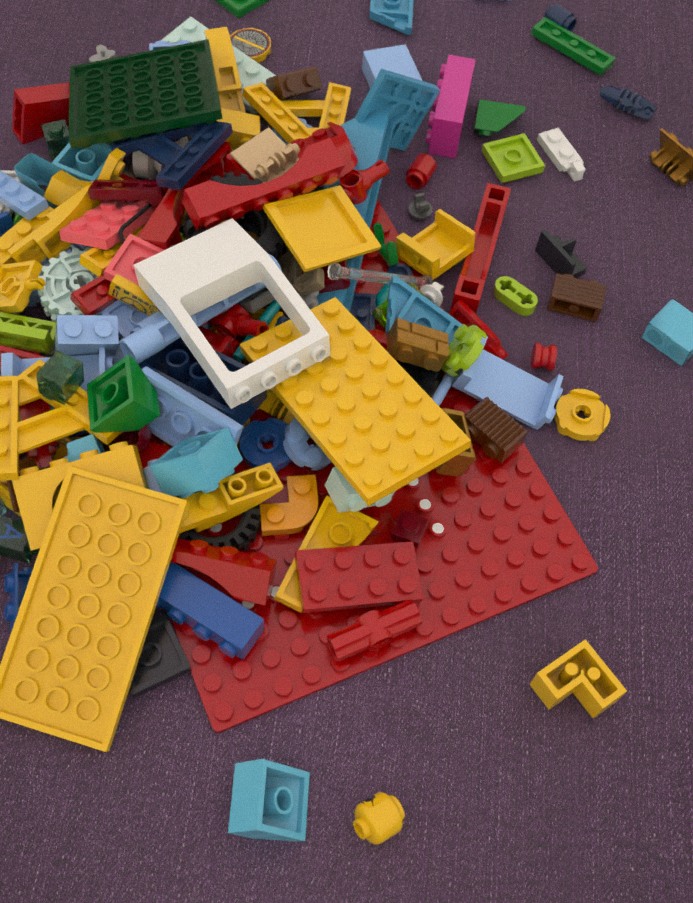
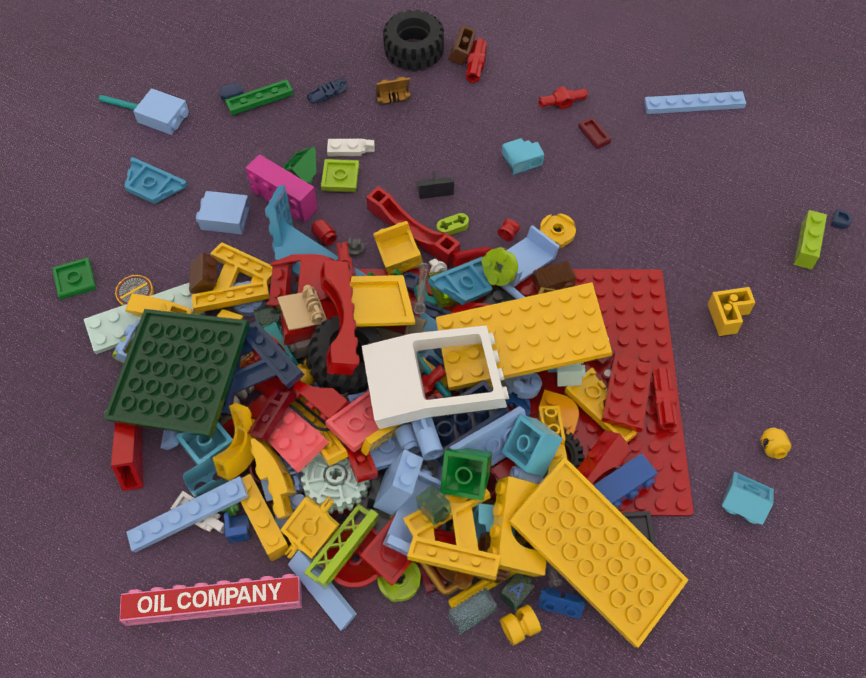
camera: 60 degrees left, 0 degrees up
clear green brick [41,119,69,162] -> none
light grey piece [89,45,116,62] -> none
pearl gold brick [387,318,449,372] -> none
reddish brown brick [547,273,607,322] -> none

